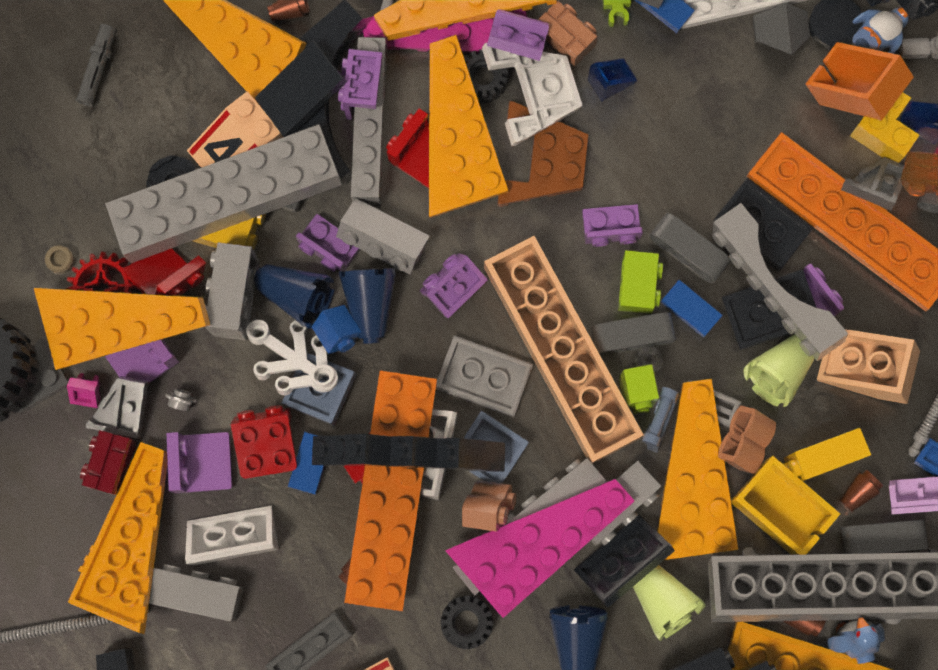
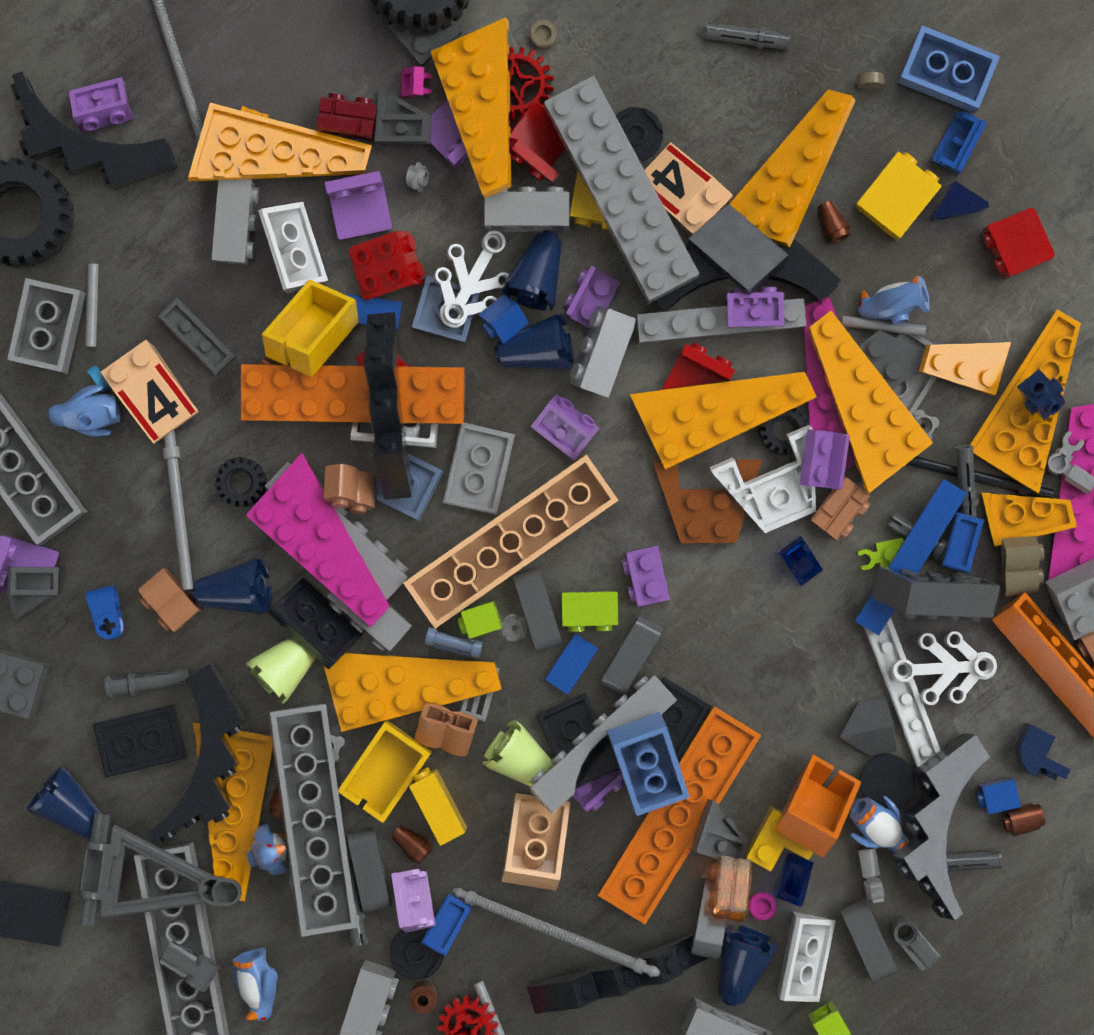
camera: 80 degrees right, 10 degrees up
none -> yellow piece [262,279,359,377]
none -> medium blue brick [607,712,690,816]

